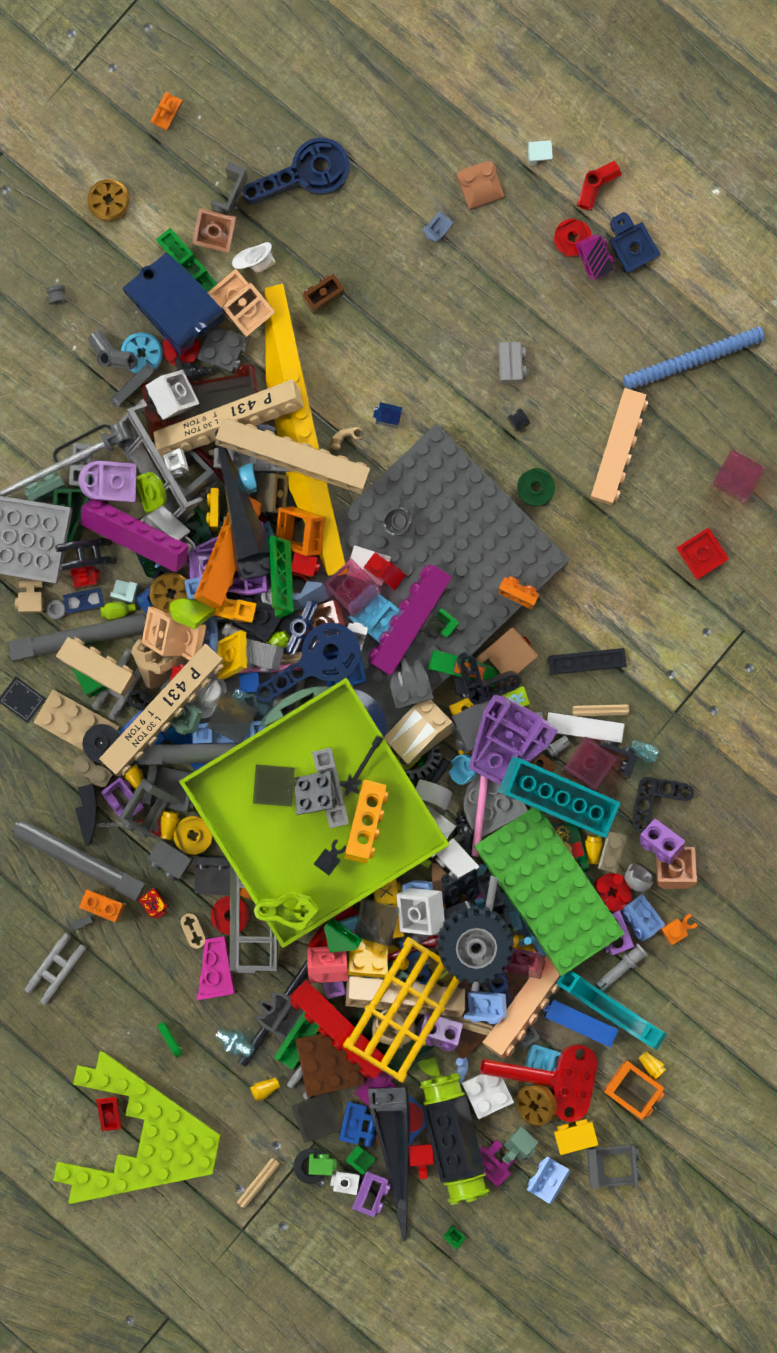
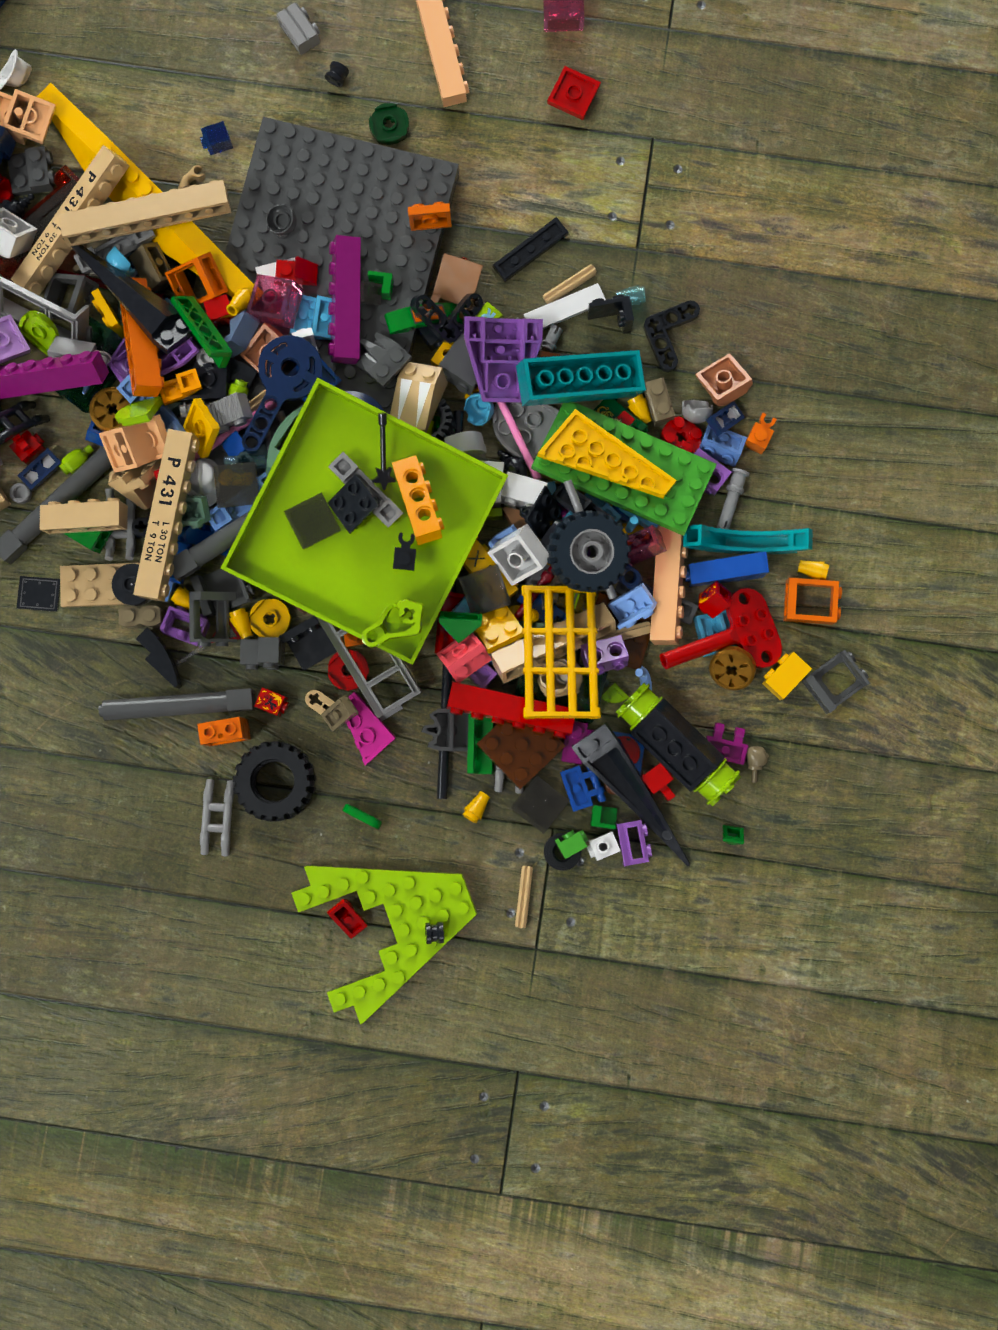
camera: 25 degrees left, 0 degrees up
dark grey tile [72,915,94,930] -> none
light aqua panel [110,580,139,604] -> none
white bracket [163,448,189,478] -> none
clear light blue axle [215,1028,255,1057] -> none
dark blue axle [285,600,318,655] -> none
reddish brown brick [302,273,345,315] -> none
white brick [462,1074,514,1119] -> none
sand green brick [502,1127,538,1165] -> none
light blue bracket [527,1157,571,1205] -> none
clear pink brick [562,736,617,791] -> none
medium lavender brick [640,819,685,865] -> none
none -> yellow cone [226,288,254,316]
none -> black tyre [233,741,316,822]
none -> dark tan slope [321,695,358,732]
none -> black wheel [425,922,444,944]
none -> yellow wing [537,409,677,499]
none -> red brick [698,581,731,619]
none -> dark blue piece [706,401,745,437]
none -> dark tan piece [746,746,769,783]

